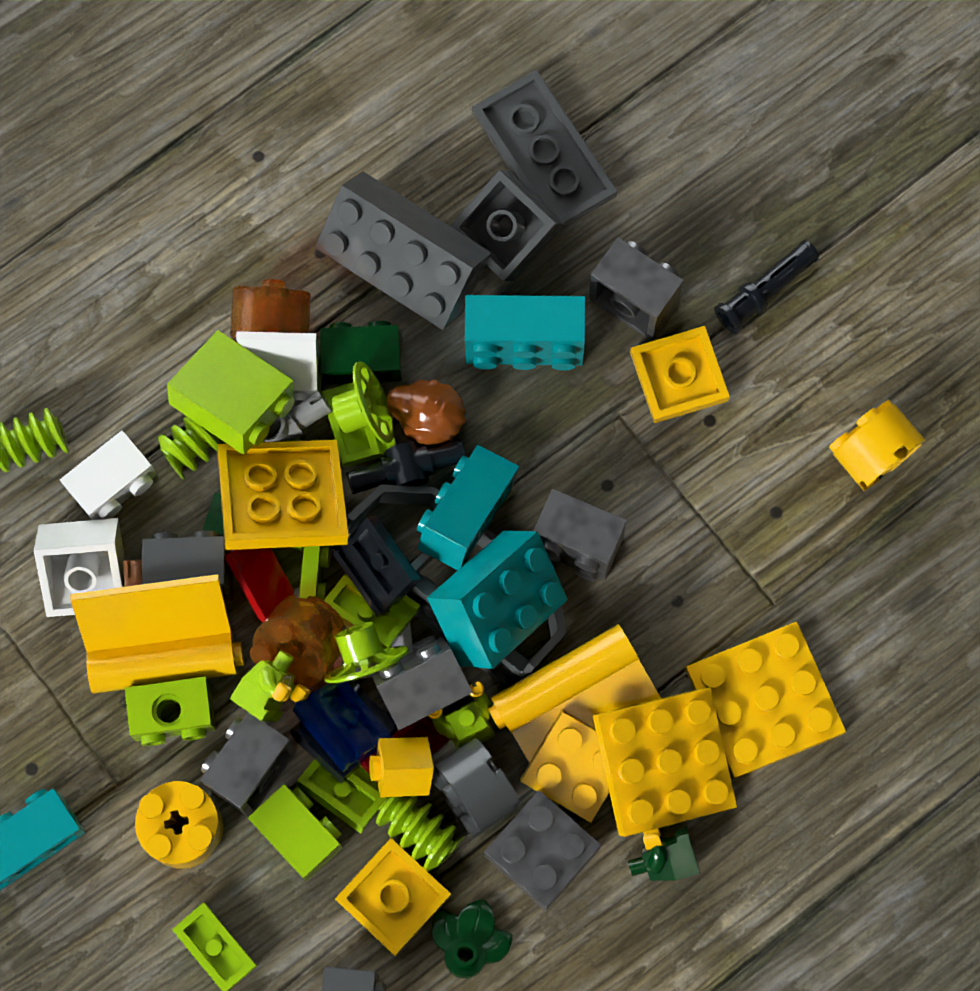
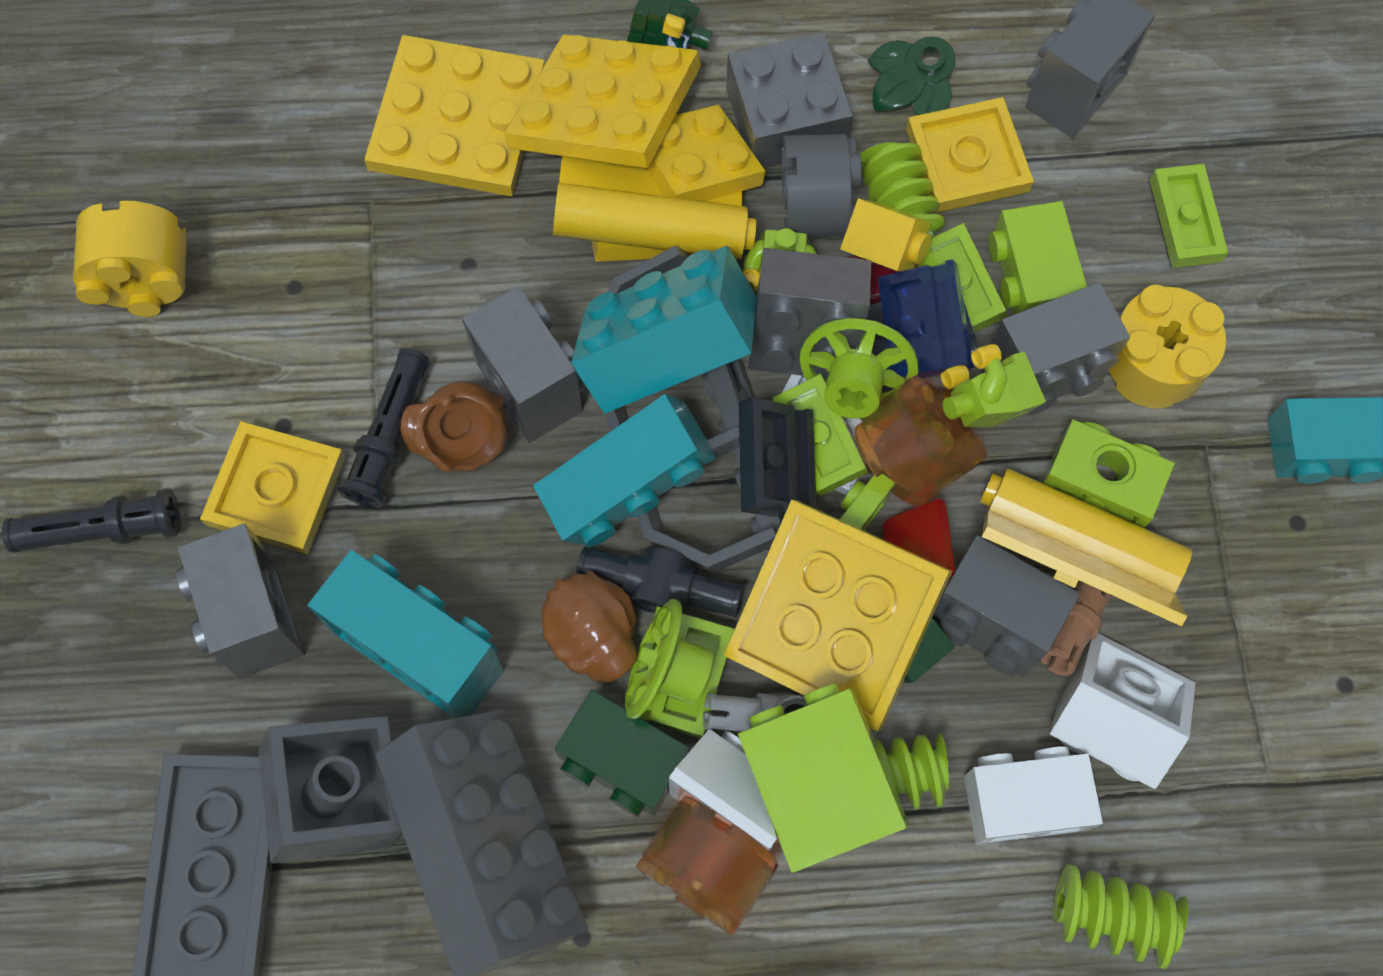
camera: 150 degrees left, 5 degrees down
none -> black pin [336,348,431,508]
none -> dark orange hair [401,380,515,473]

